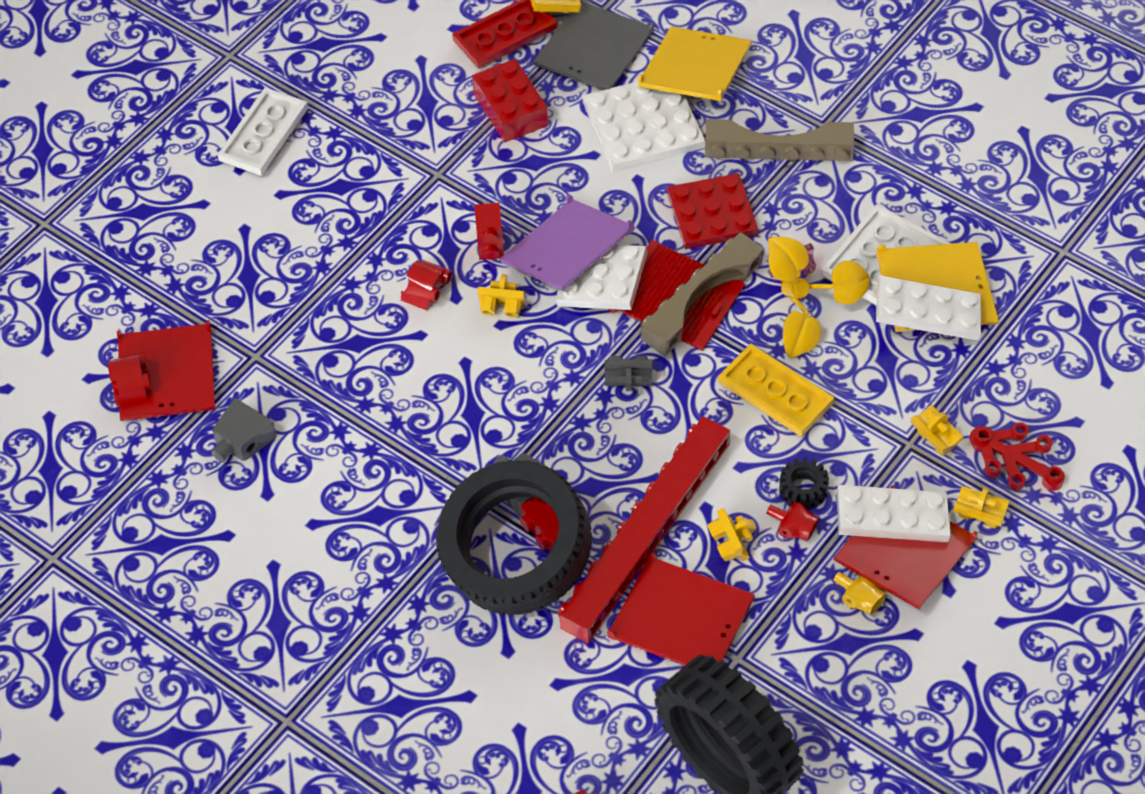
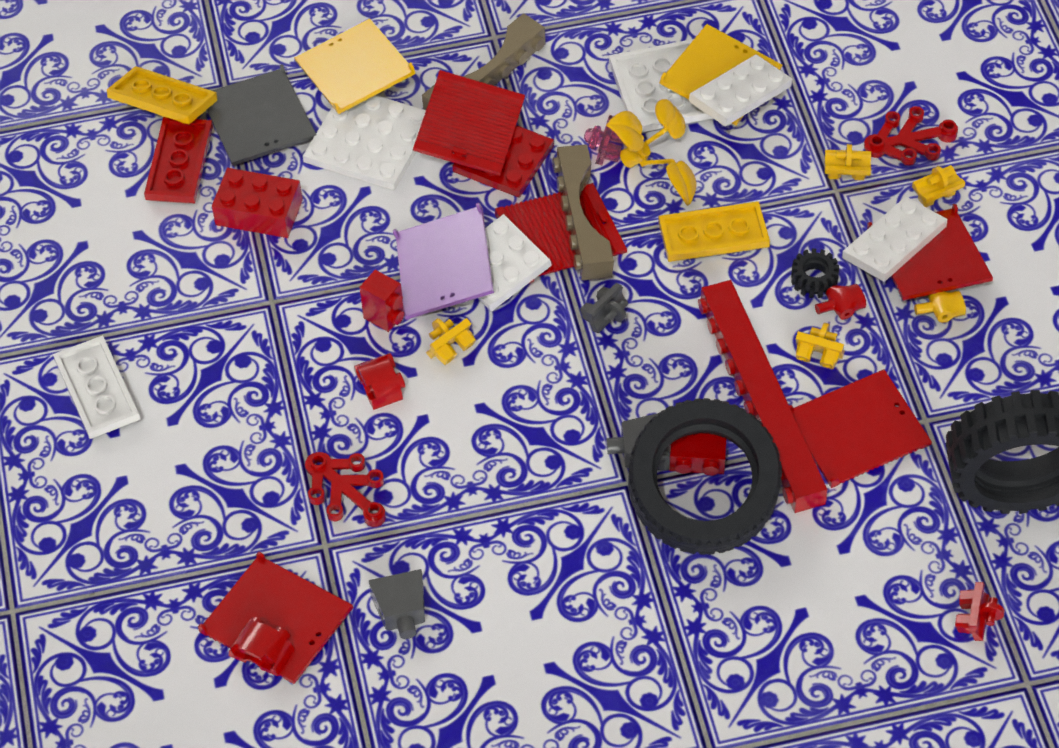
camera: 50 degrees left, 0 degrees up
none -> red plant [305,452,386,527]
none -> red door [413,70,525,176]

